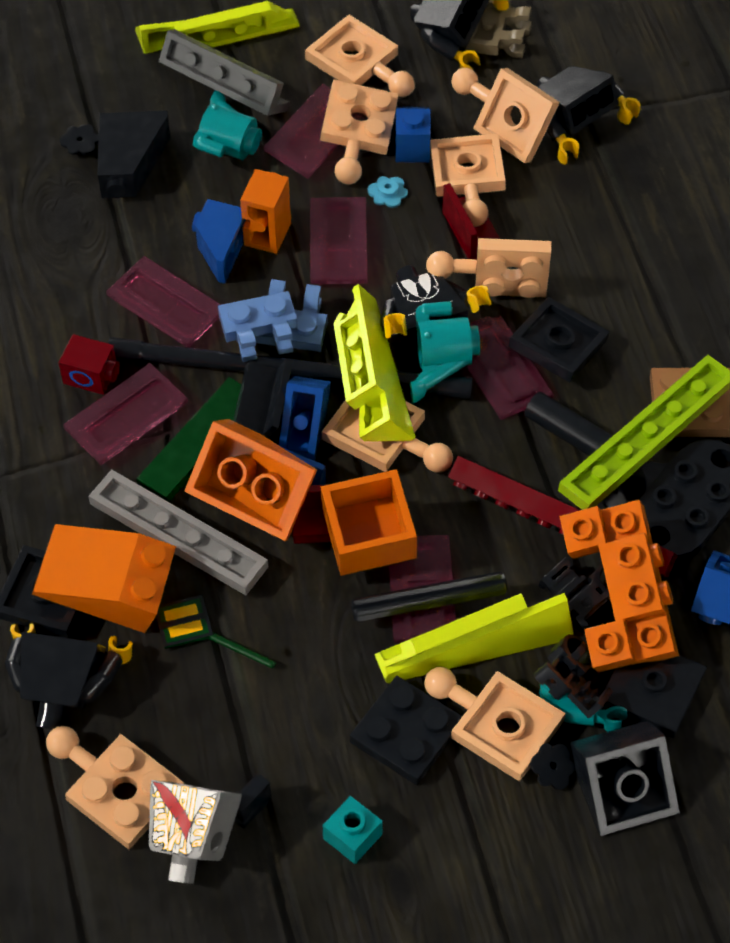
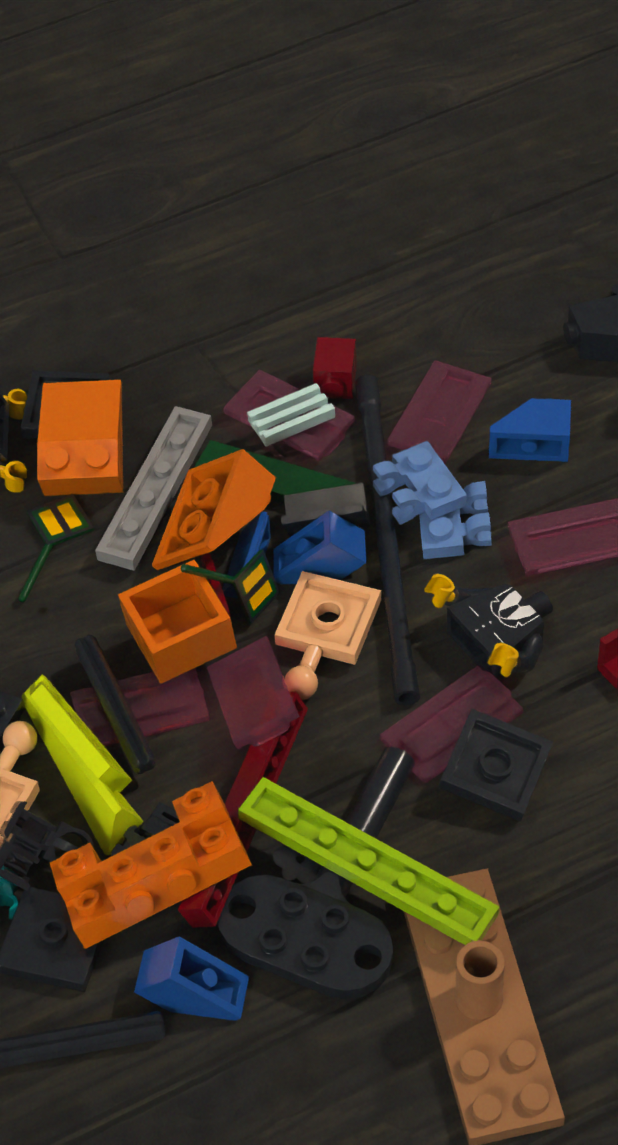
camera: 80 degrees right, 5 degrees down
orange brick [240,169,291,254] -> none
neon yellow wedge [333,284,415,441] -> none
teal piece [410,301,480,404] -> none
light nougat plate [426,238,551,298] -> none
none -> piece [181,550,280,624]
none -> clear pink piece [207,636,300,749]
none -> light aqua tile [247,383,335,447]

